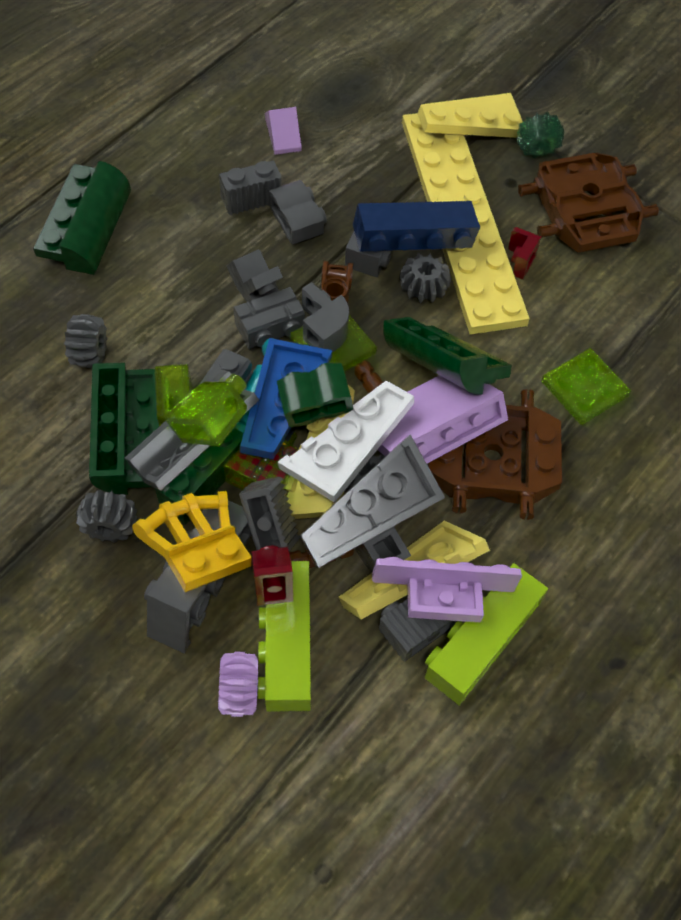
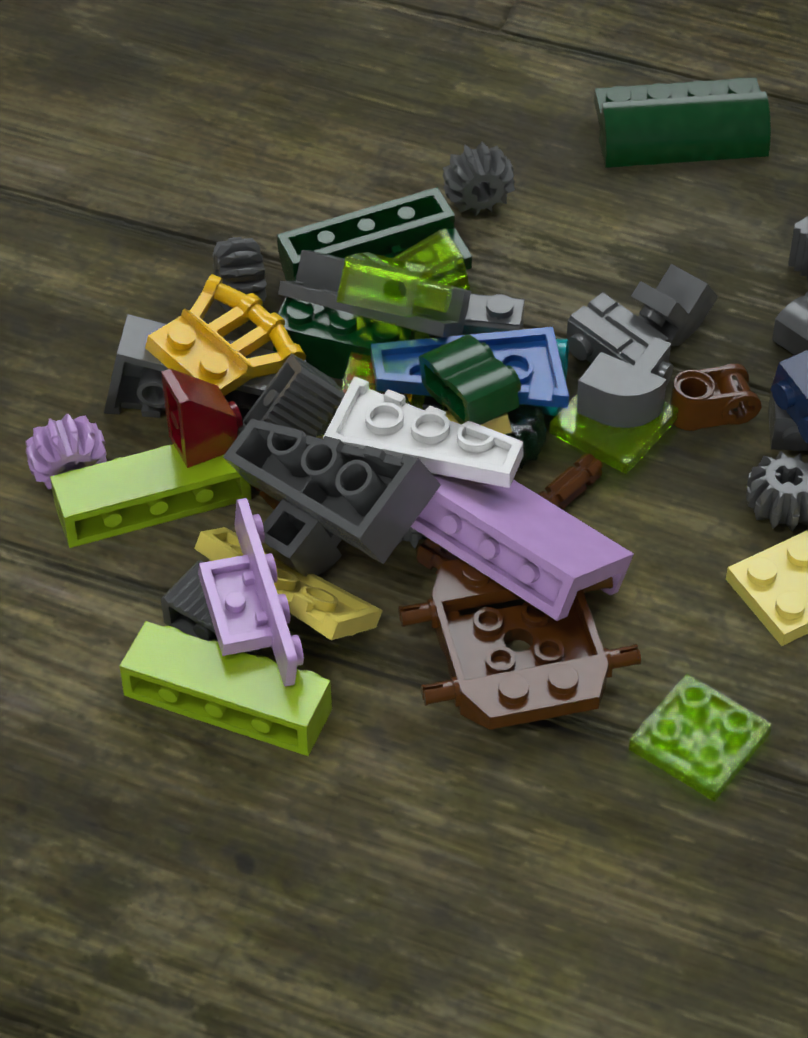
camera: 75 degrees right, 10 degrees down
dark green brick [383,317,512,395] -> none

